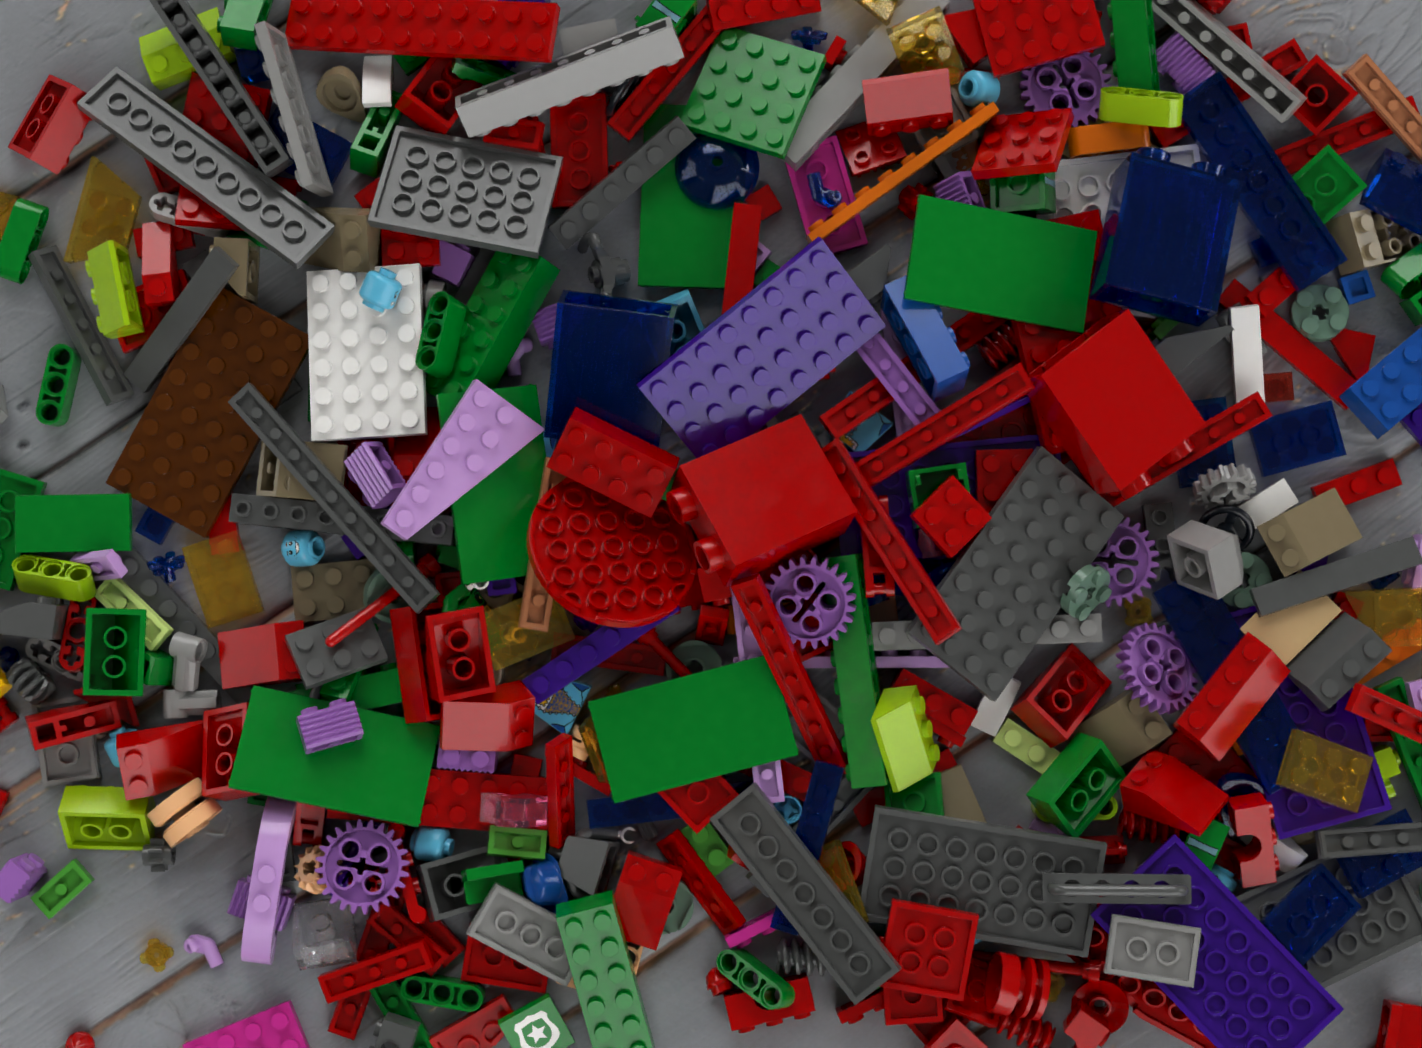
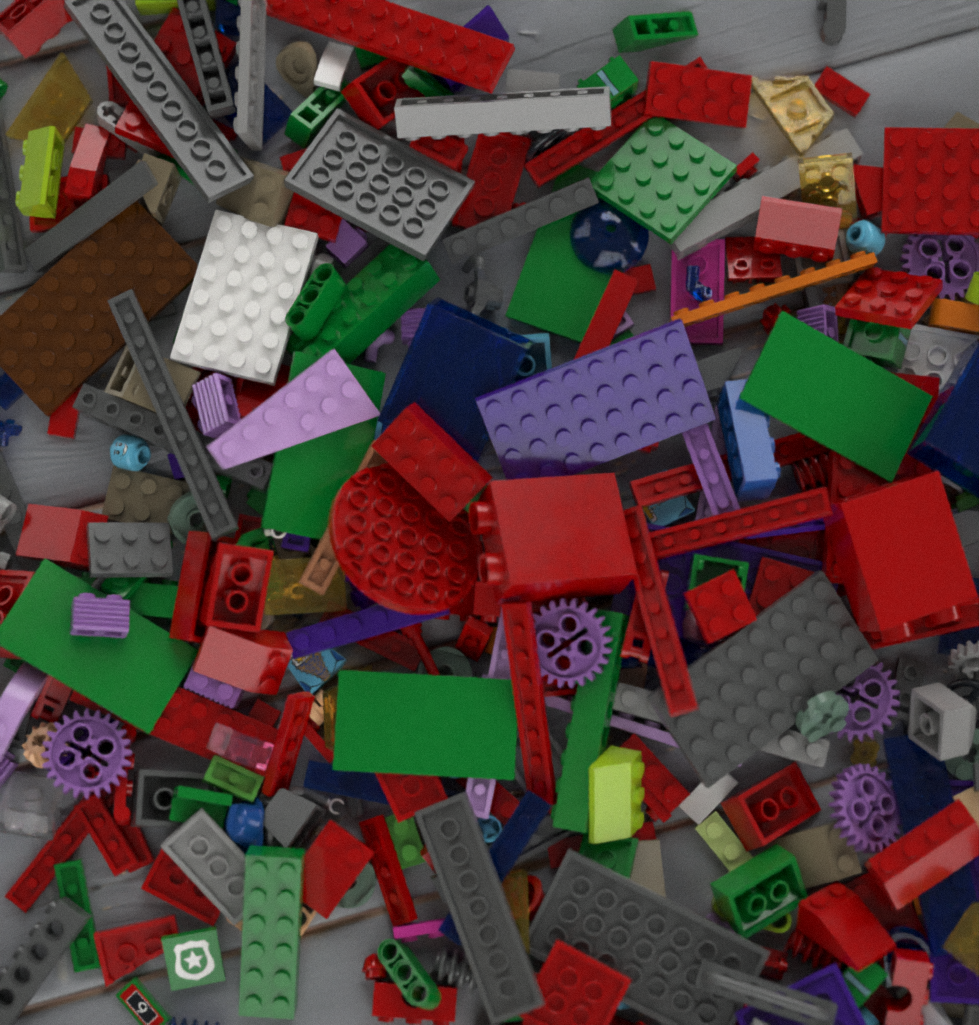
camera: 20 degrees right, 5 degrees down
clear yellow plate [182,530,265,629] -> none
red plate [317,938,435,1004] -> none
red piece [325,553,442,647] -> none
medium azure head [359,267,402,313] -> none
green beam [401,972,486,1012] -> none
medium azure head [410,826,455,862] -> none
clear blue plant [791,26,828,51] -> none

